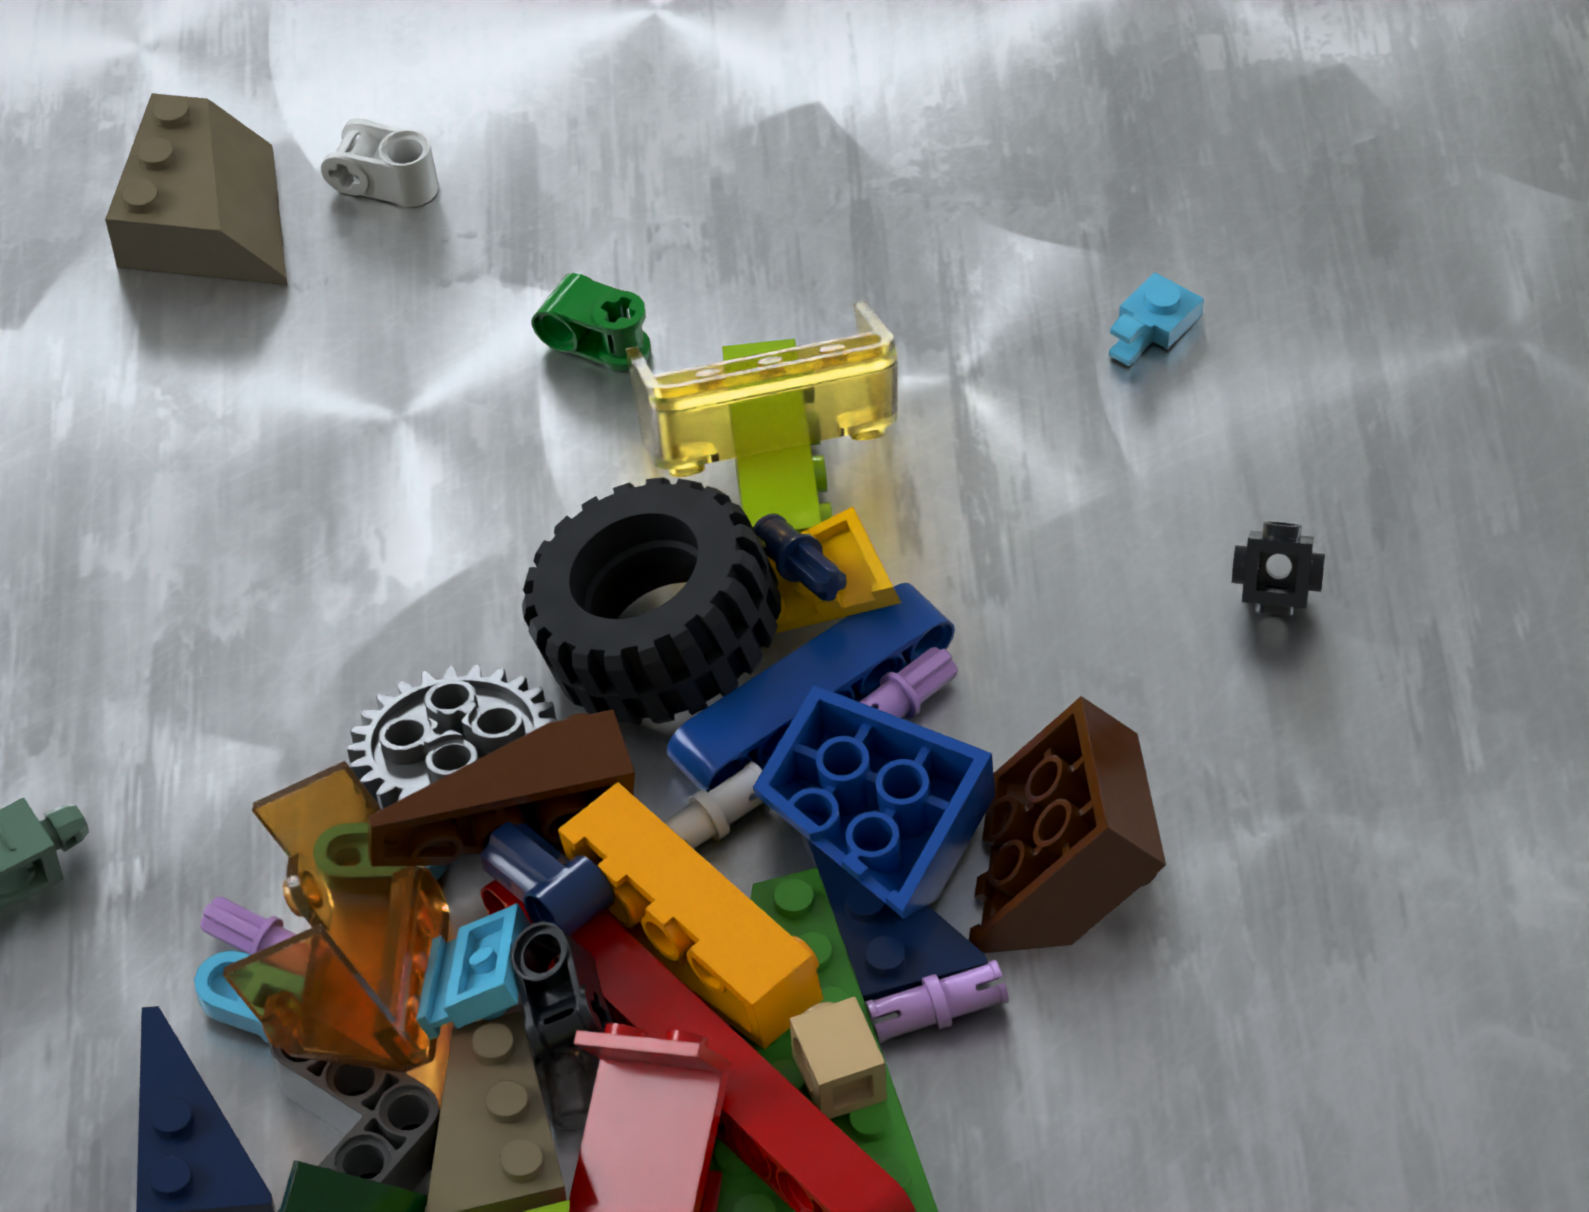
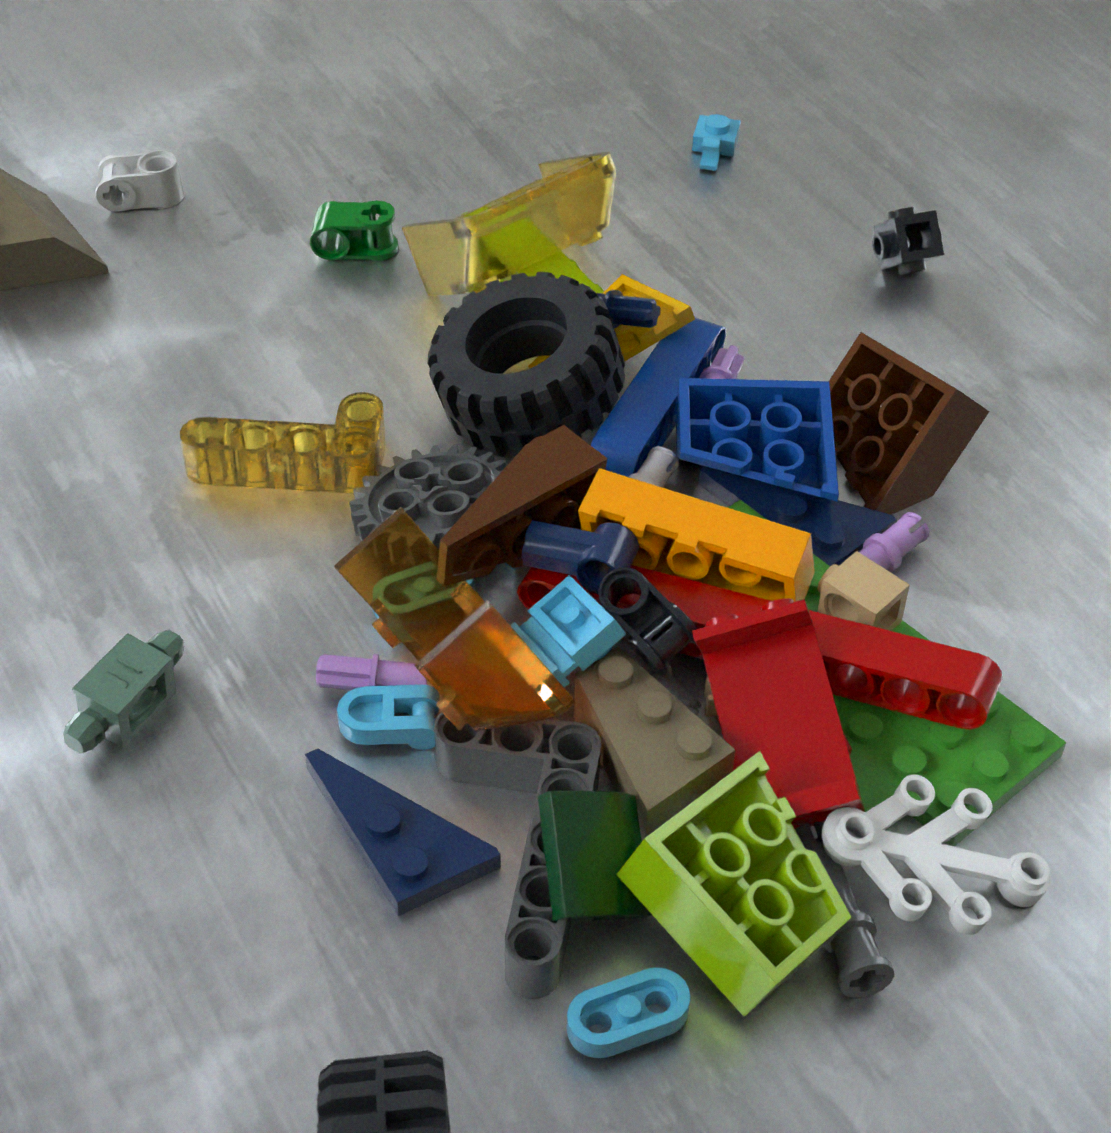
camera: 30 degrees left, 5 degrees down
none -> clear yellow beam [180,392,386,494]

